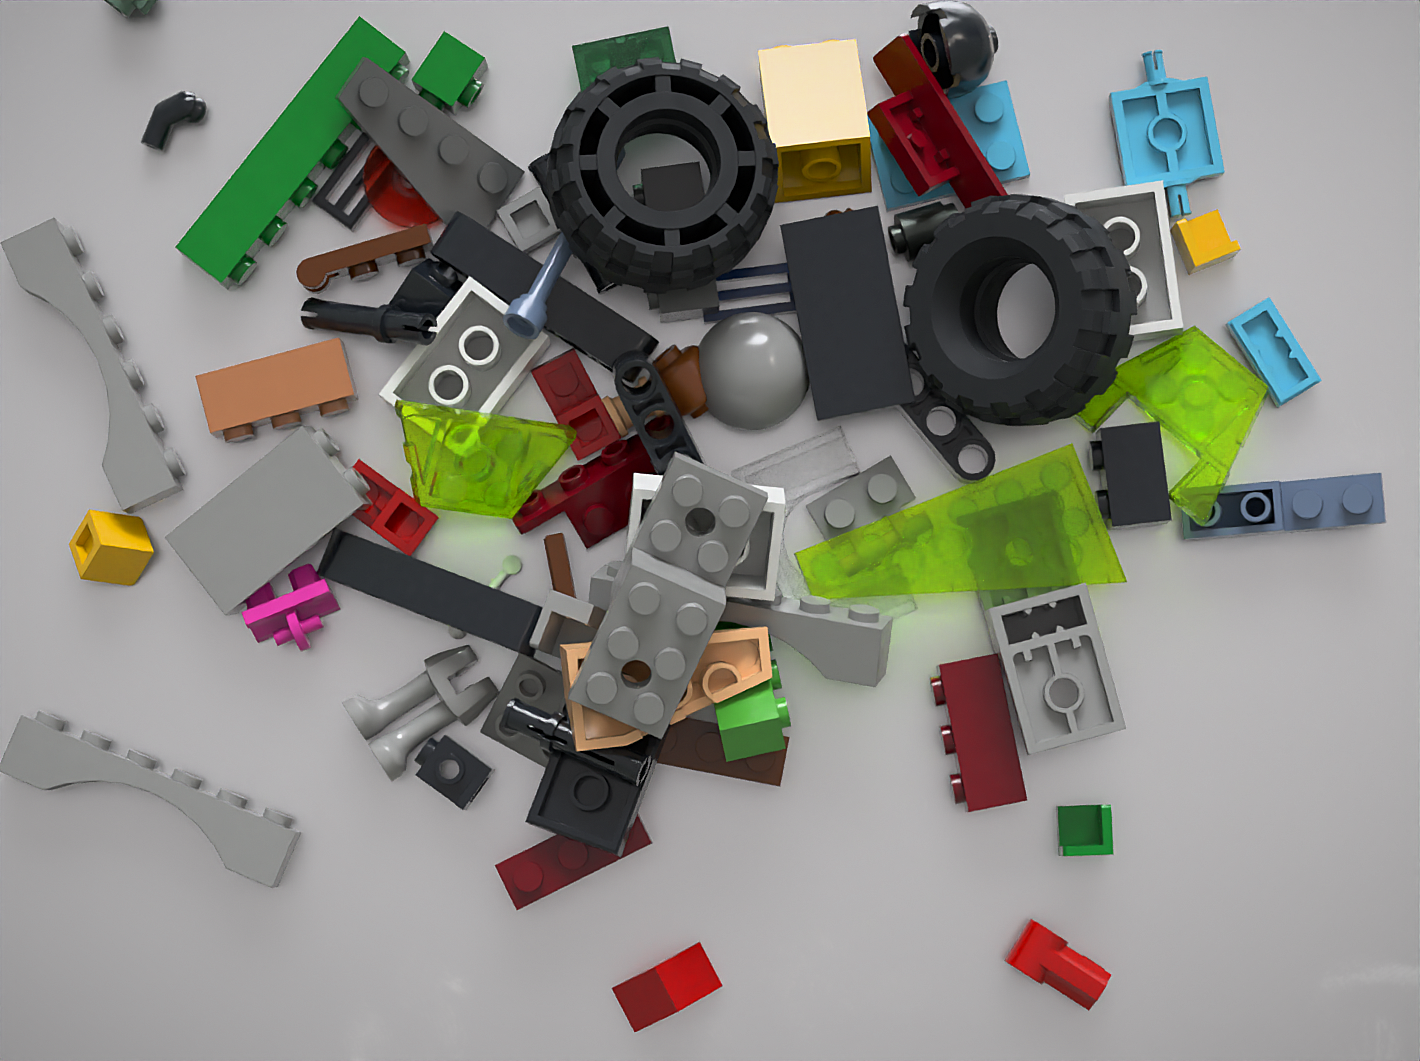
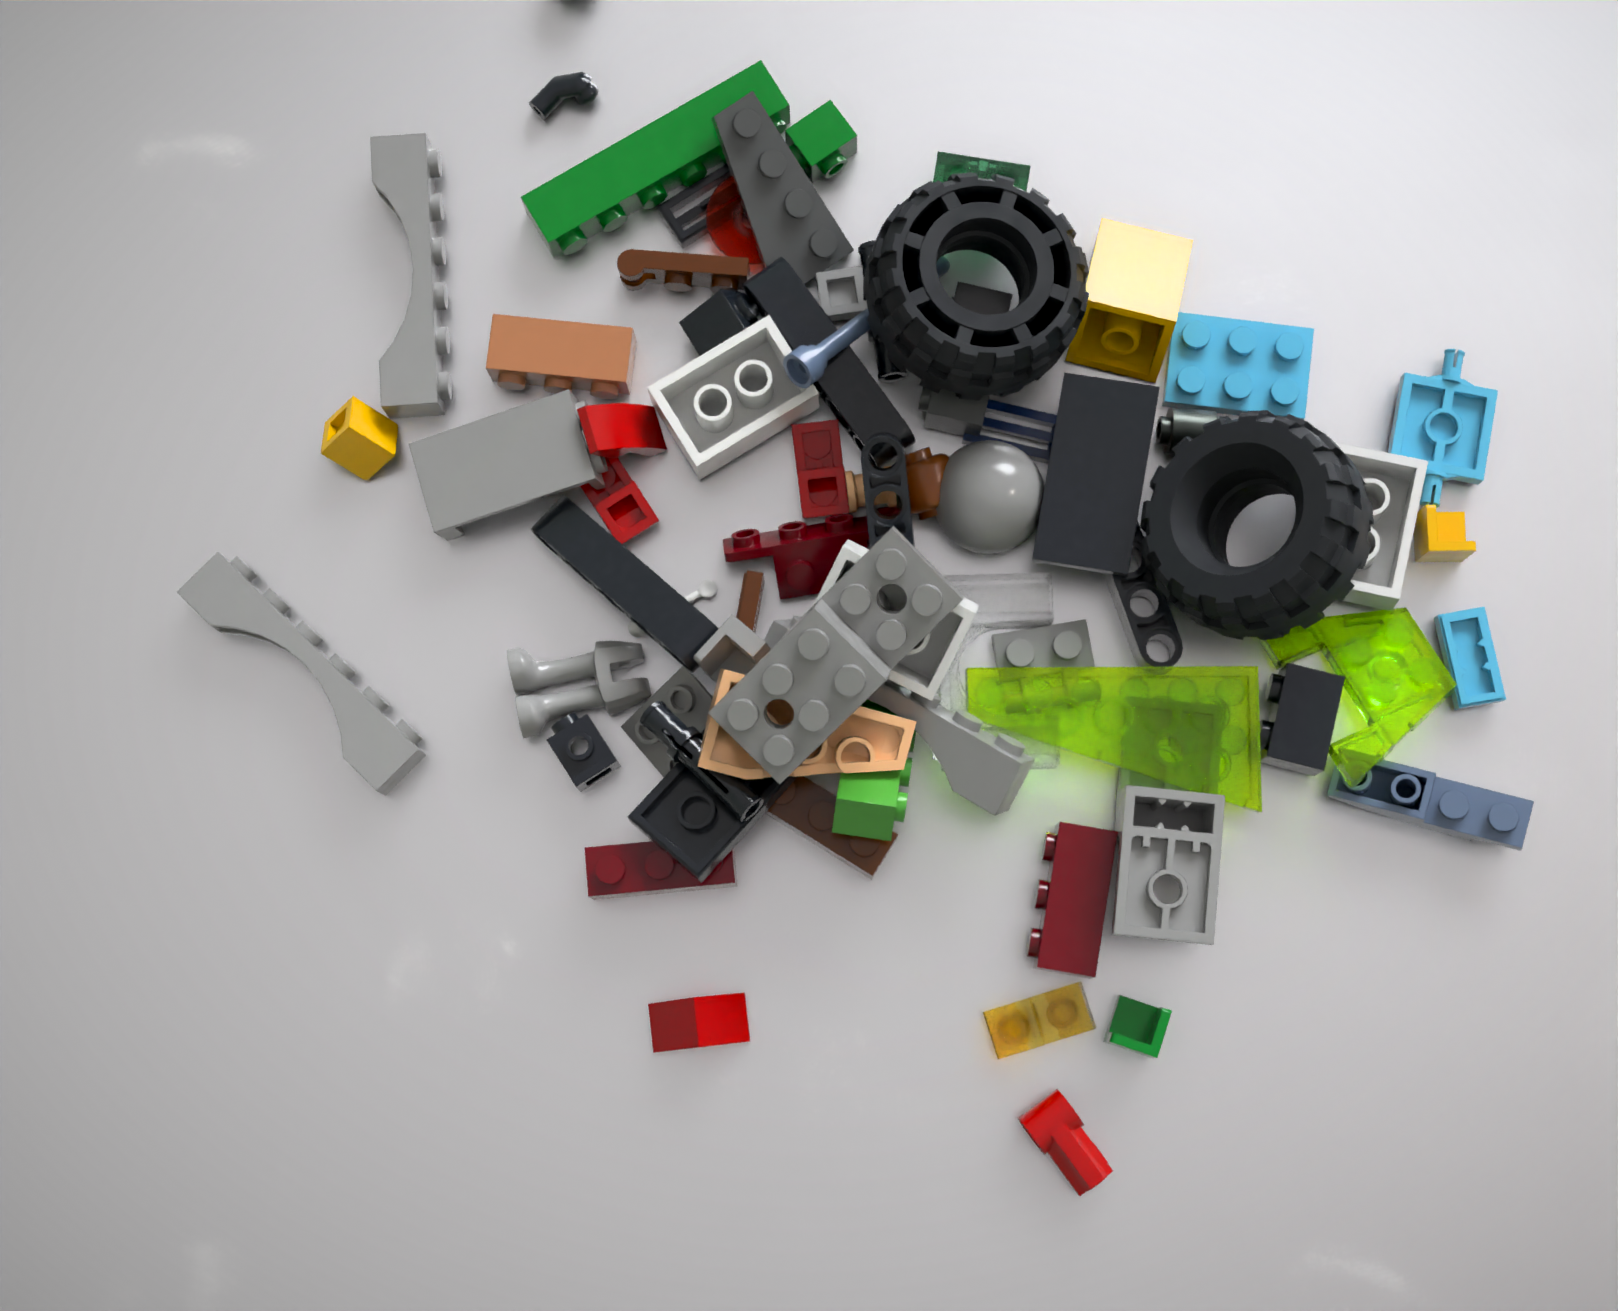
camera: 20 degrees right, 5 degrees down
dark pink hips [241,563,340,652] -> none
black pin [301,297,437,346] -> none
clear neon green wing [394,399,577,519] -> none
dark red bracket [867,33,1008,209] -> none
black cylinder [909,0,998,99] -> none
none -> red slope [577,403,667,459]
none -> clear yellow slope [983,981,1096,1059]

